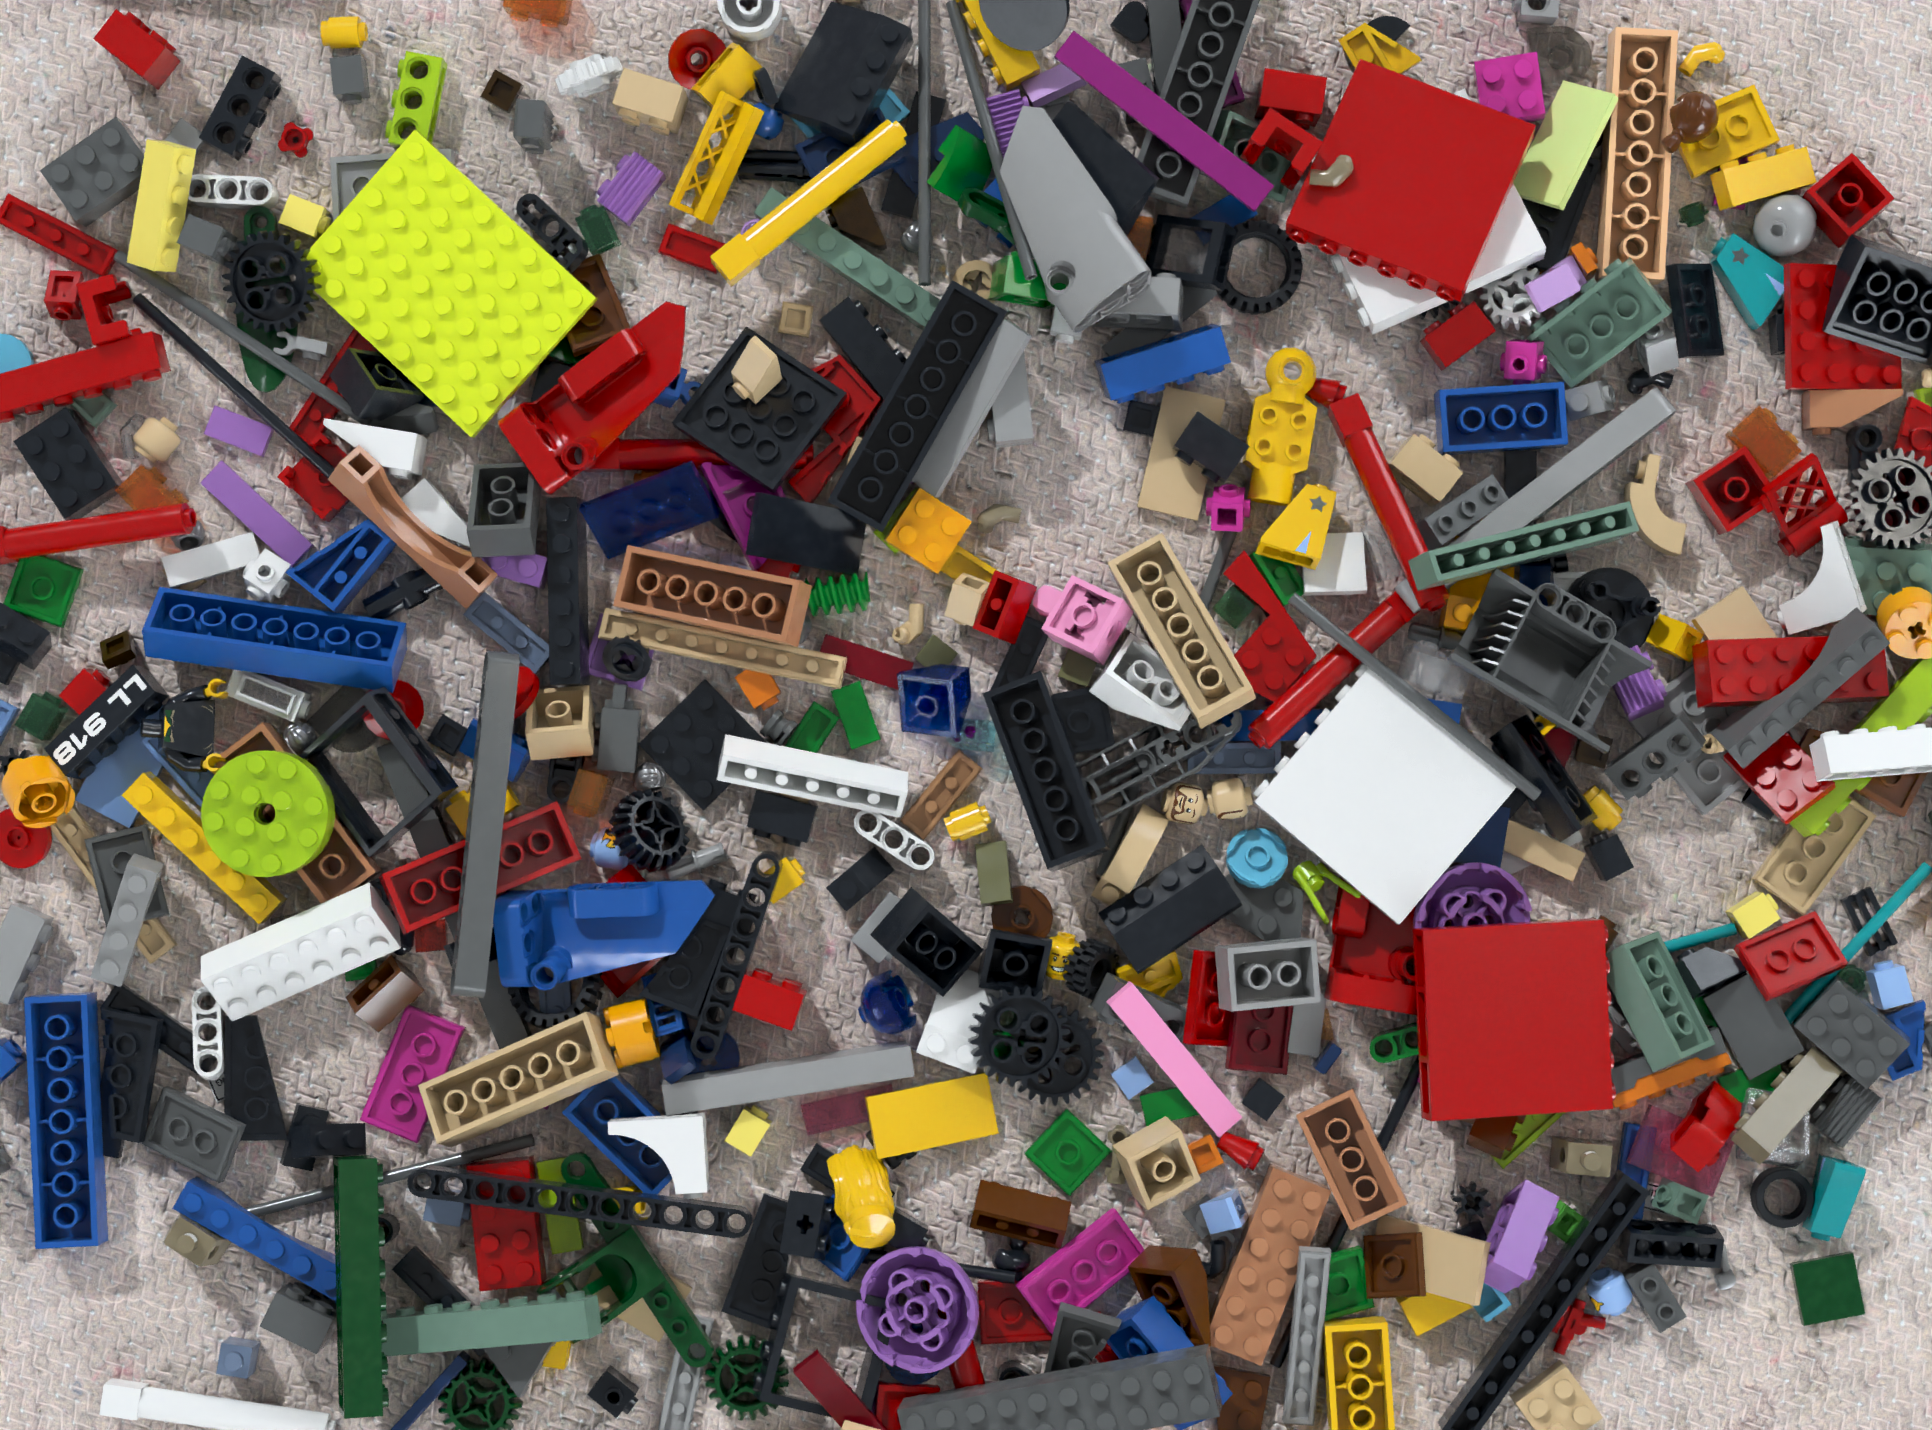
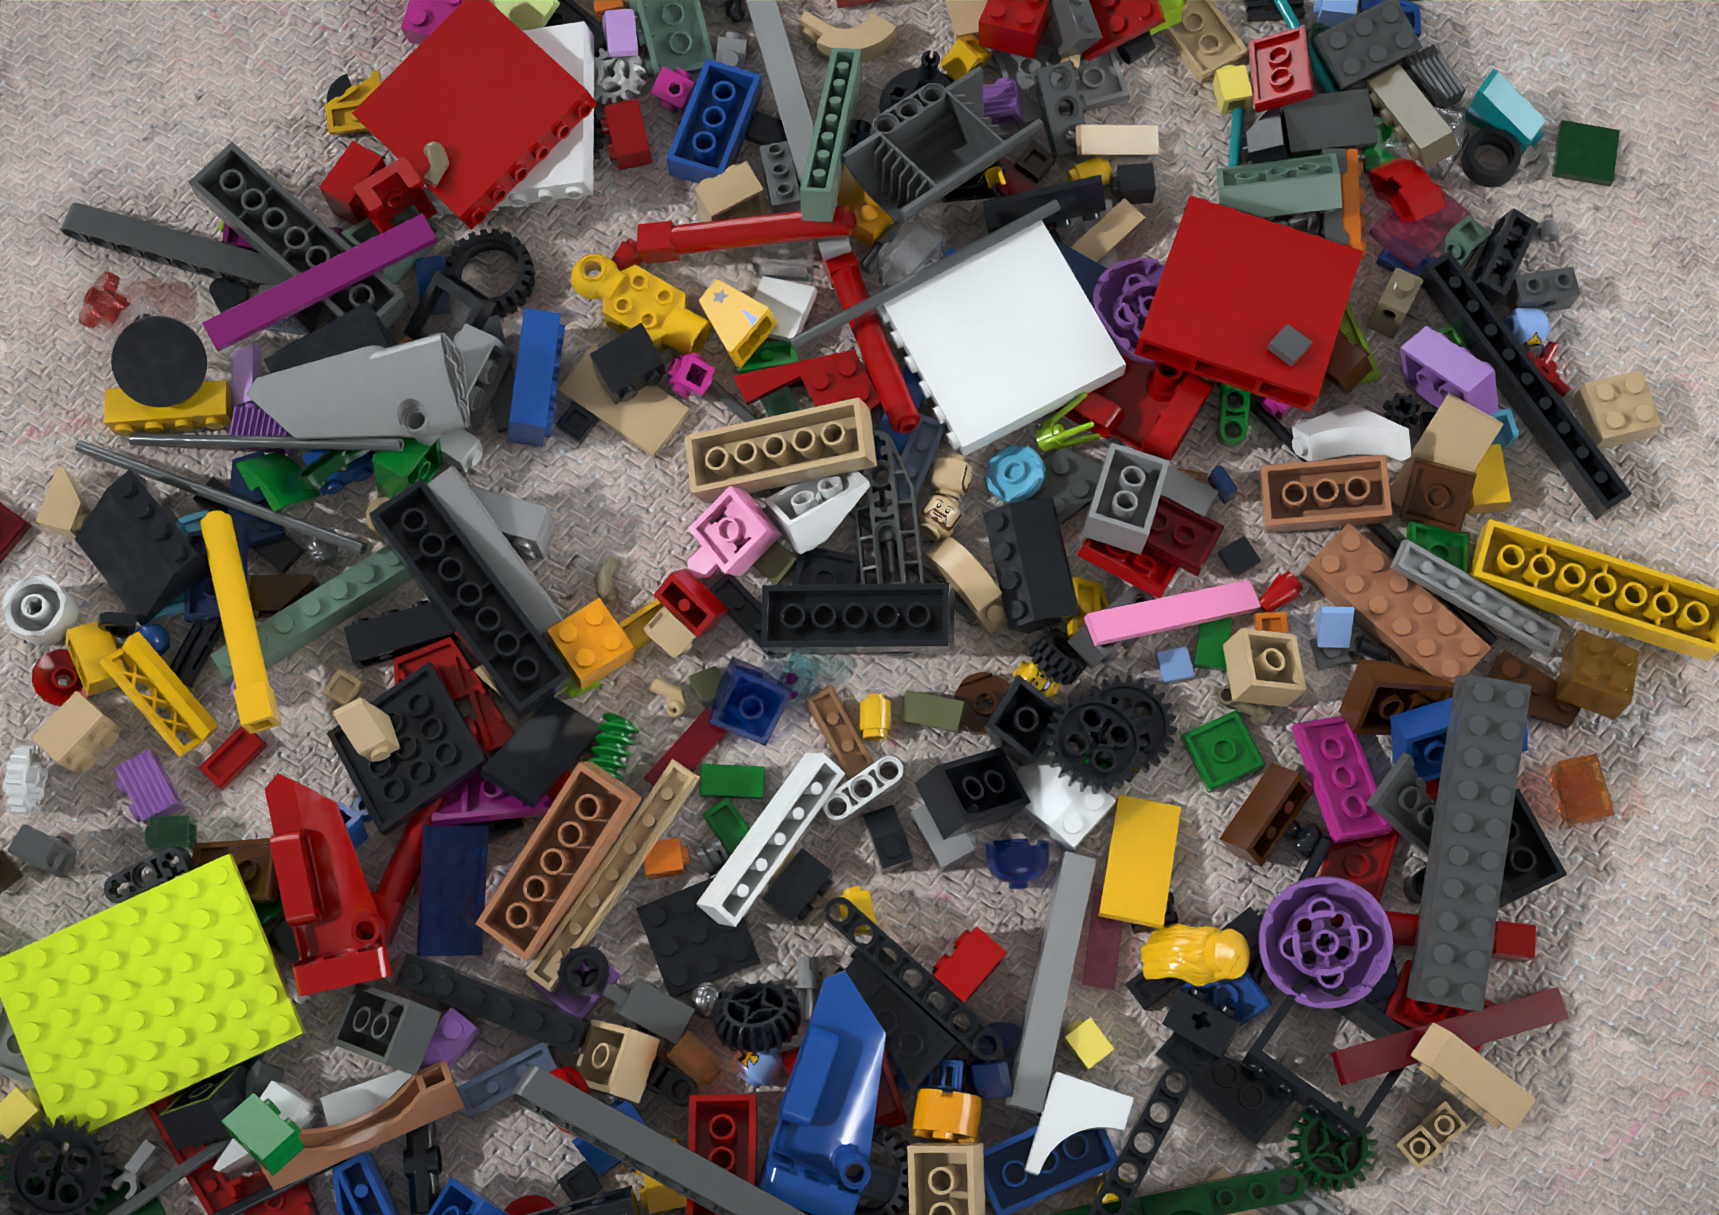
camera: 70 degrees left, 15 degrees down
none -> brick [222,1093,305,1176]
none -> tan tile [1076,124,1159,156]
none -> dark grey tile [1267,324,1312,367]
none -> white arch [1292,403,1411,461]

